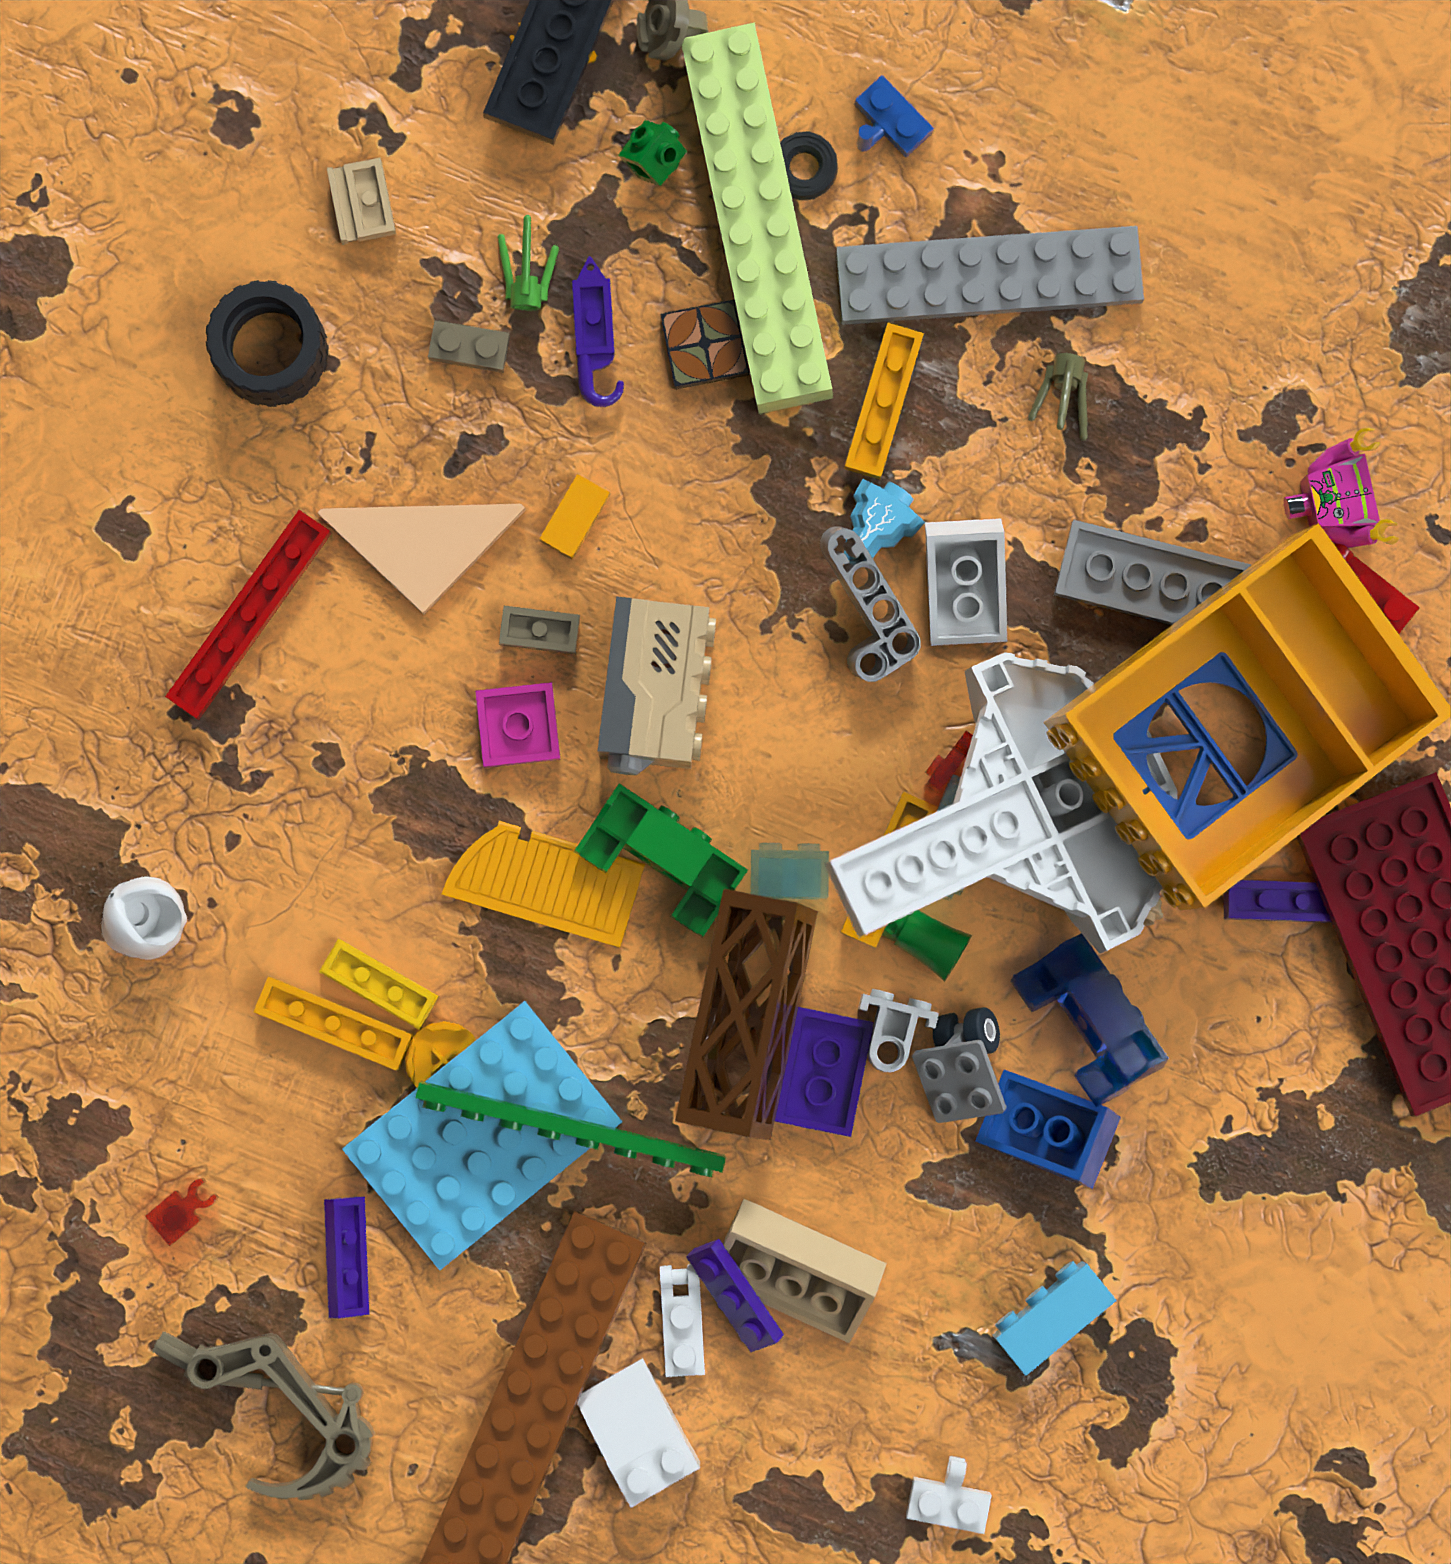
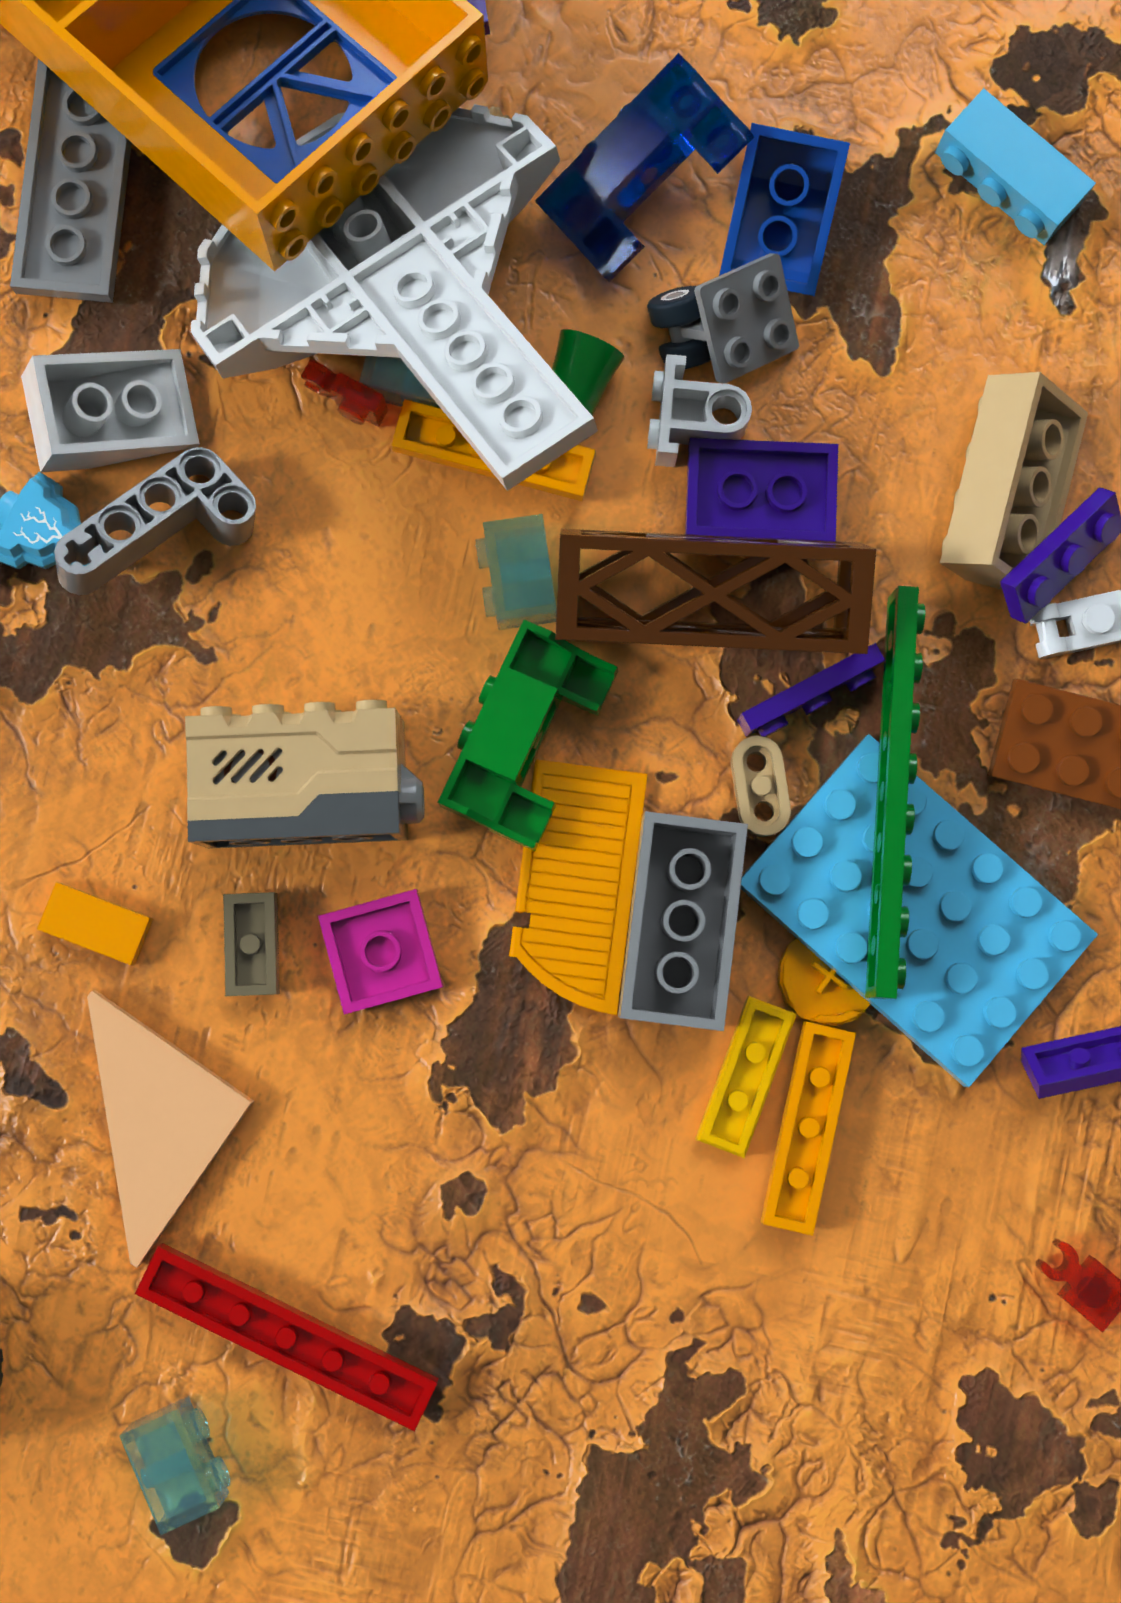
camera: 95 degrees left, 0 degrees up
white piece [101,877,187,960] -> none
none -> clear light blue brick [119,1396,231,1535]
none -> light grey brick [618,811,748,1031]
none -> tan plate [731,735,791,837]
none -> dark purple plate [737,643,885,737]

